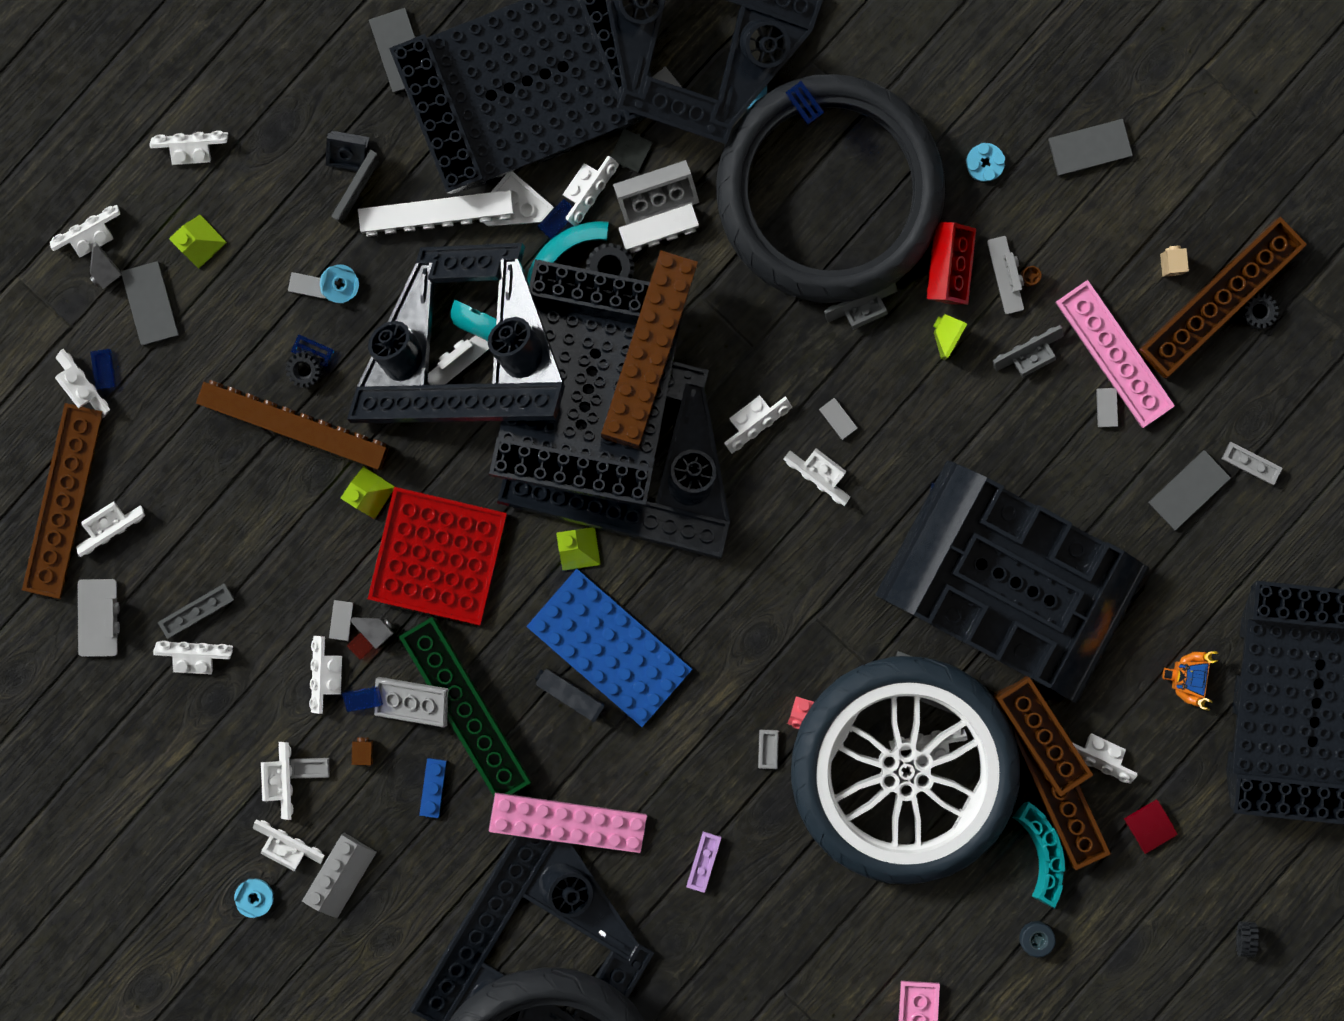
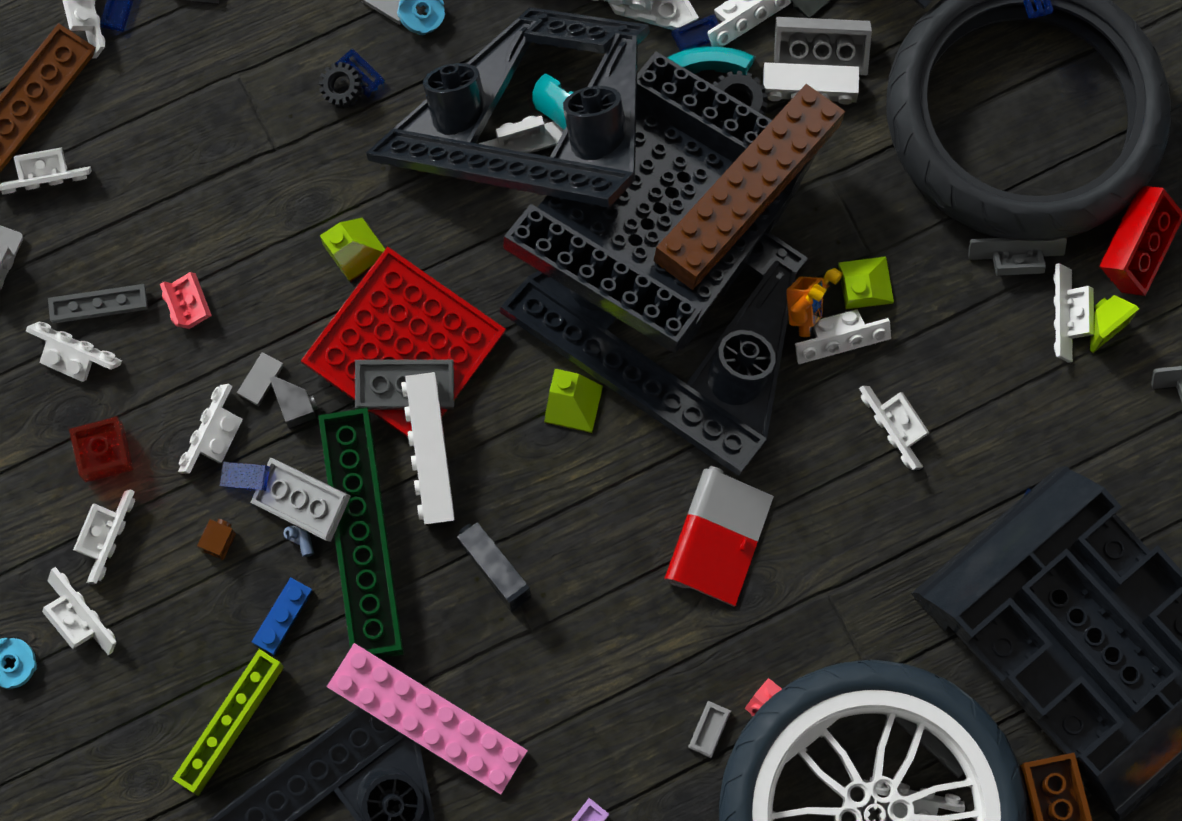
camera: 20 degrees right, 15 degrees down
reddish brown brick [196,380,389,470] -> none
light grey tile [290,758,330,779] -> none
light grey slope [302,833,377,918] -> none
clear red tile [347,633,374,659] -> none
blue plate [526,569,692,727] -> none
light grey tile [819,398,857,440] -> none
none -> clear red brick [69,417,133,483]
none -> coral bracket [160,272,212,329]
none -> lime brick [172,649,284,796]
none -> sand blue arm [283,525,314,557]
none -> dark grey tile [355,360,454,410]
none -> white brick [401,372,455,524]
none -> door [664,466,774,606]
none -> orange torso [787,268,843,337]
none -> lime slope [838,257,894,309]
none -> white bracket [1054,263,1094,363]

